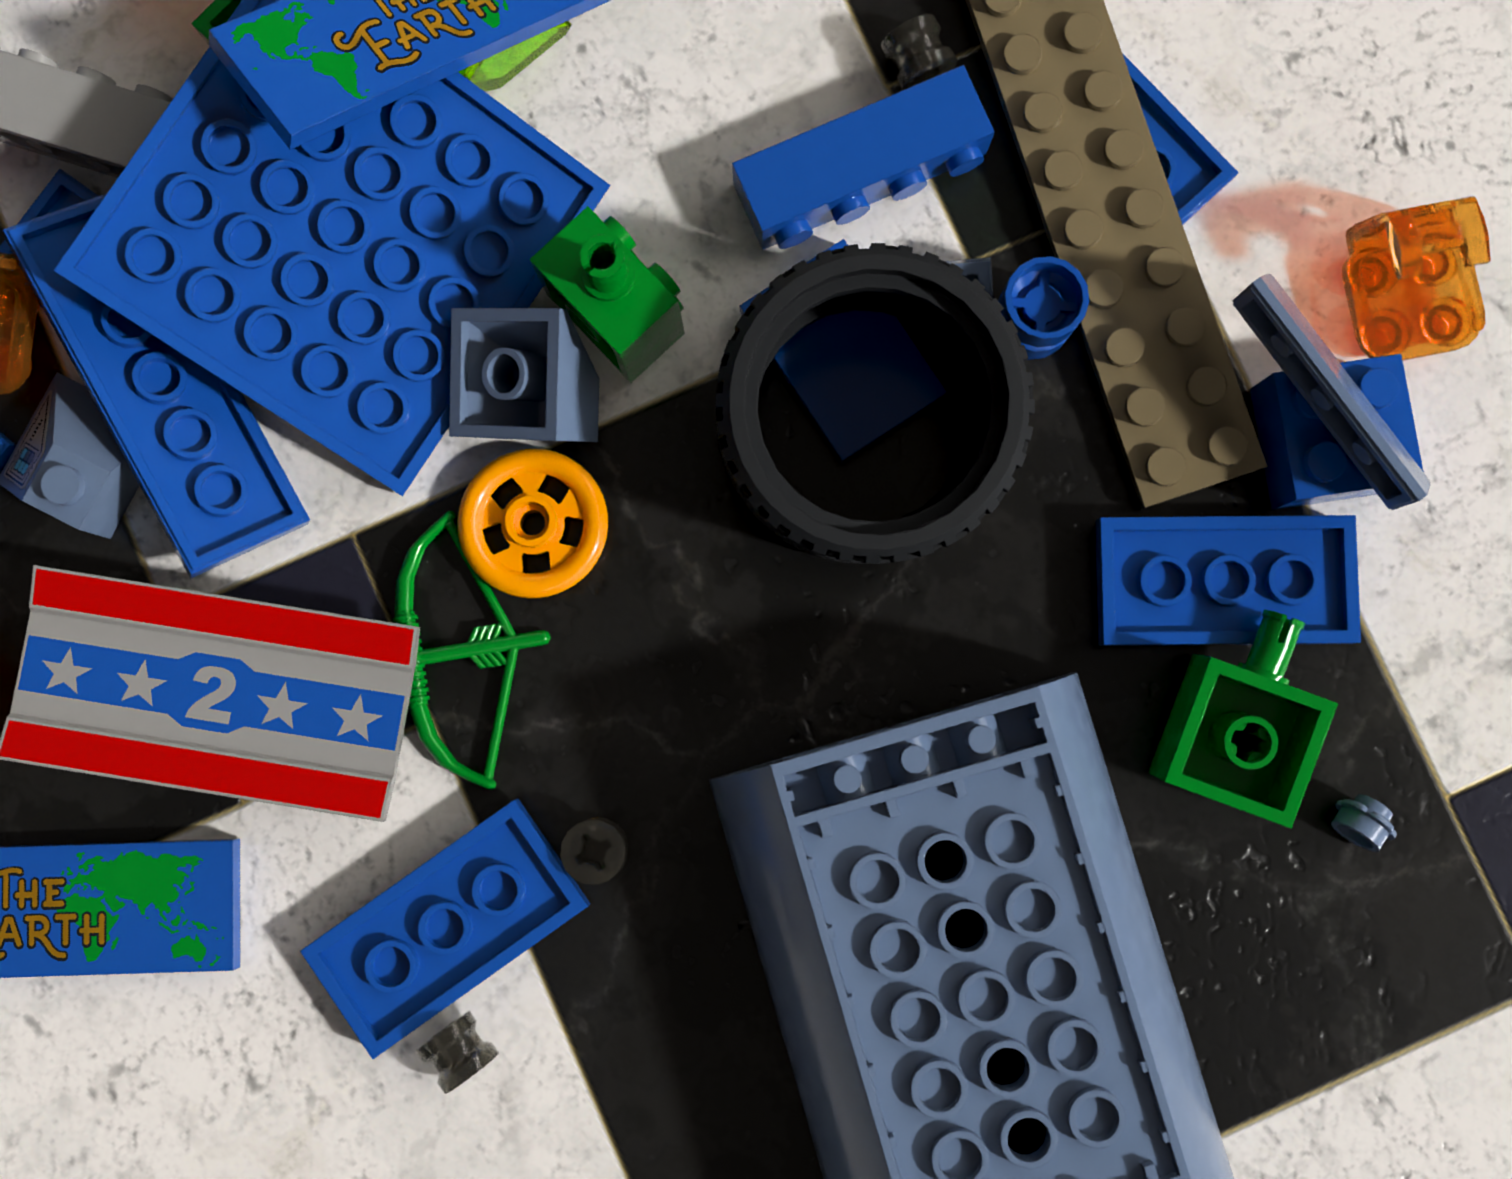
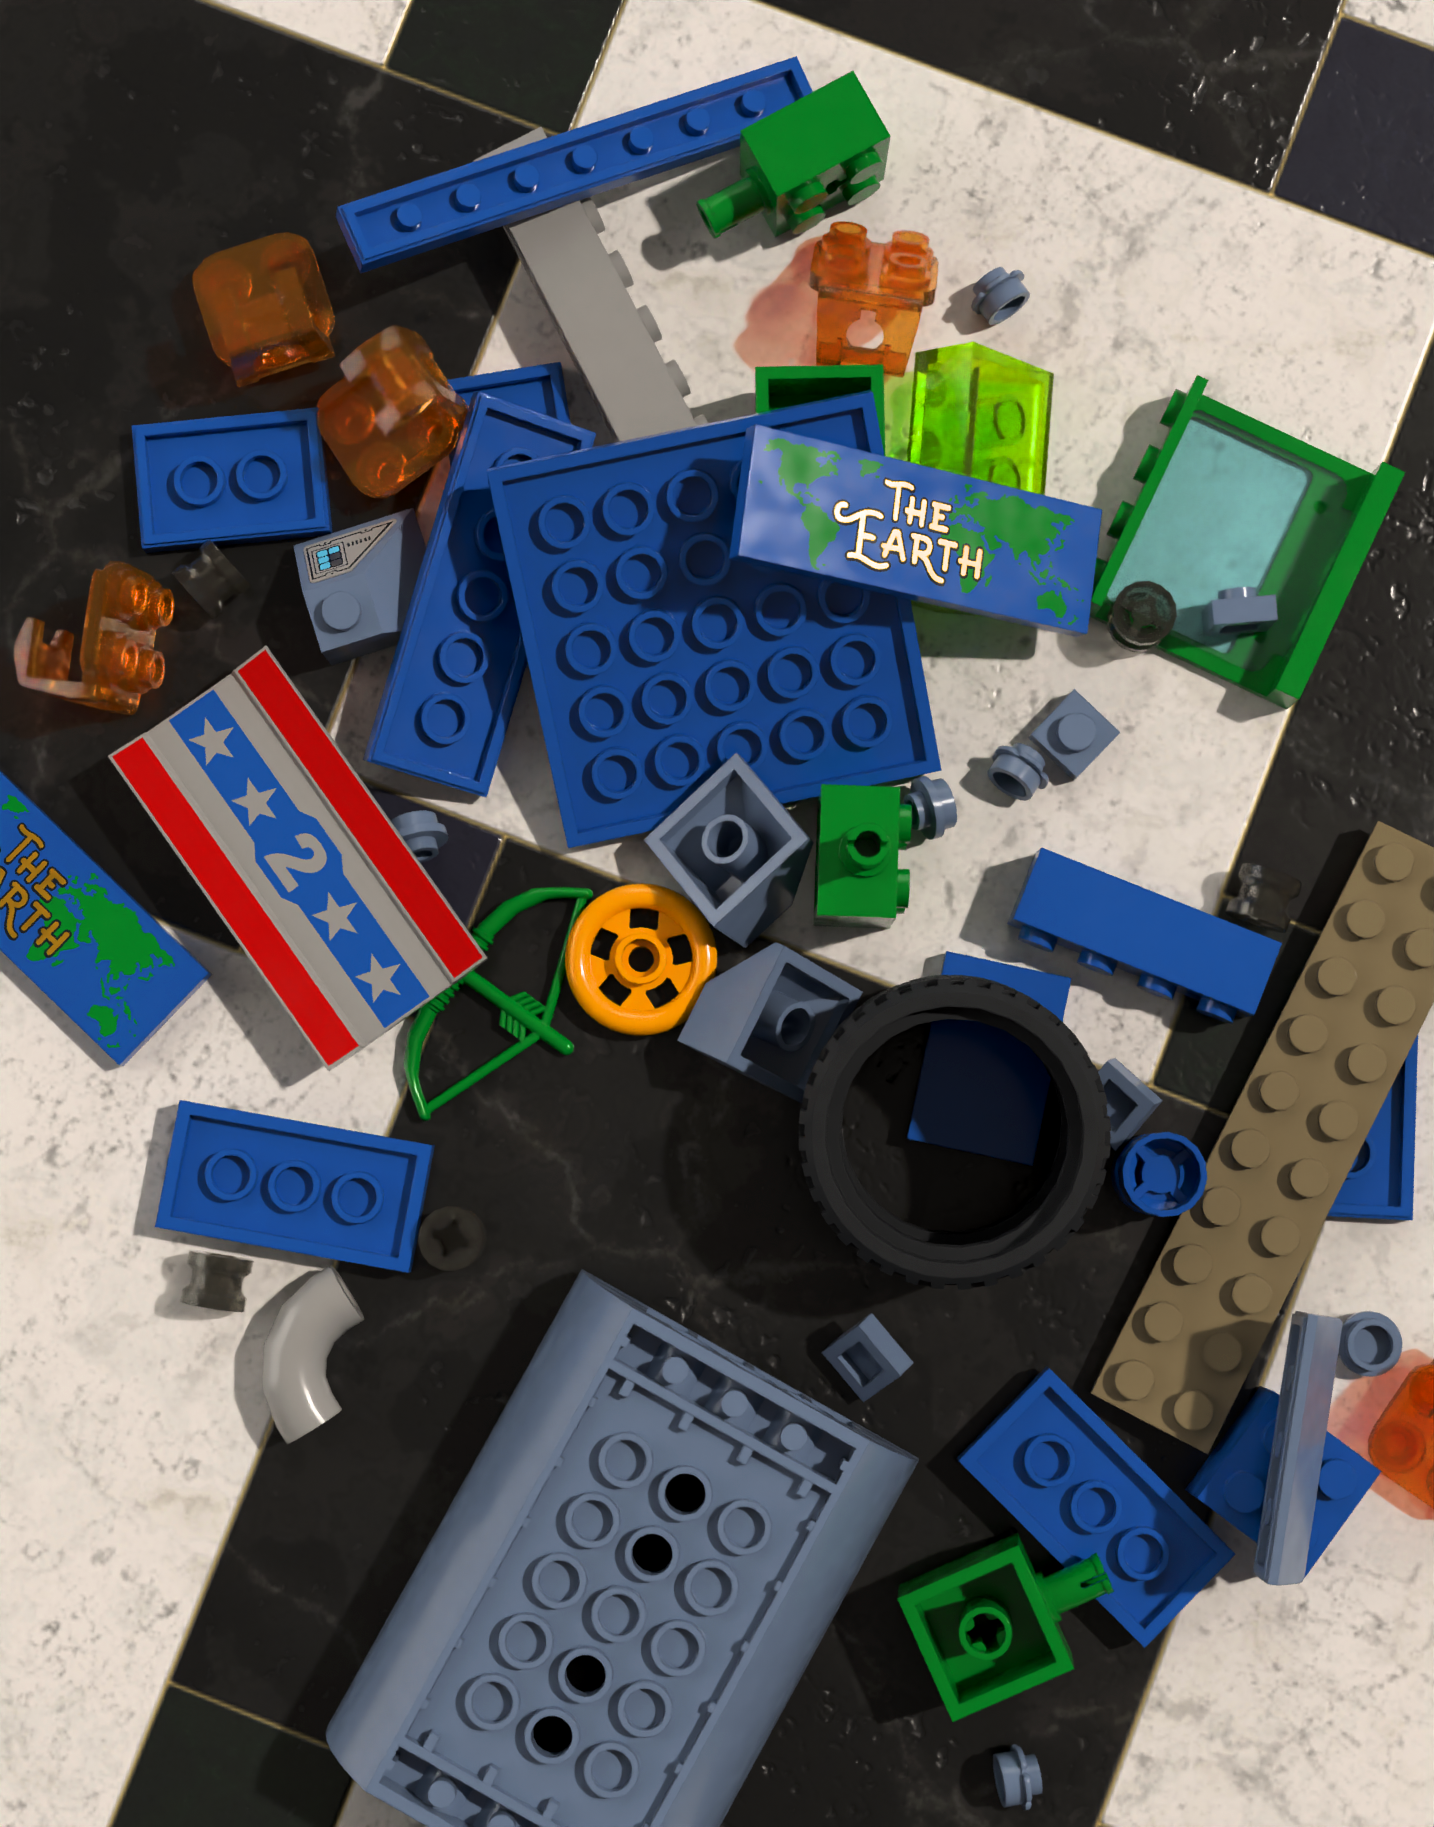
camera: 45 degrees right, 0 degrees up
none -> light grey cylinder [262,1265,364,1444]
none -> sand blue plate [391,810,448,863]
none -> sand blue slope [677,942,863,1104]
none -> sand blue plate [822,1313,913,1402]
none -> sand blue plate [904,776,957,840]
none -> sand blue plate [988,743,1049,801]
none -> sand blue plate [1028,689,1120,781]
none -> sand blue plate [1338,1311,1402,1377]

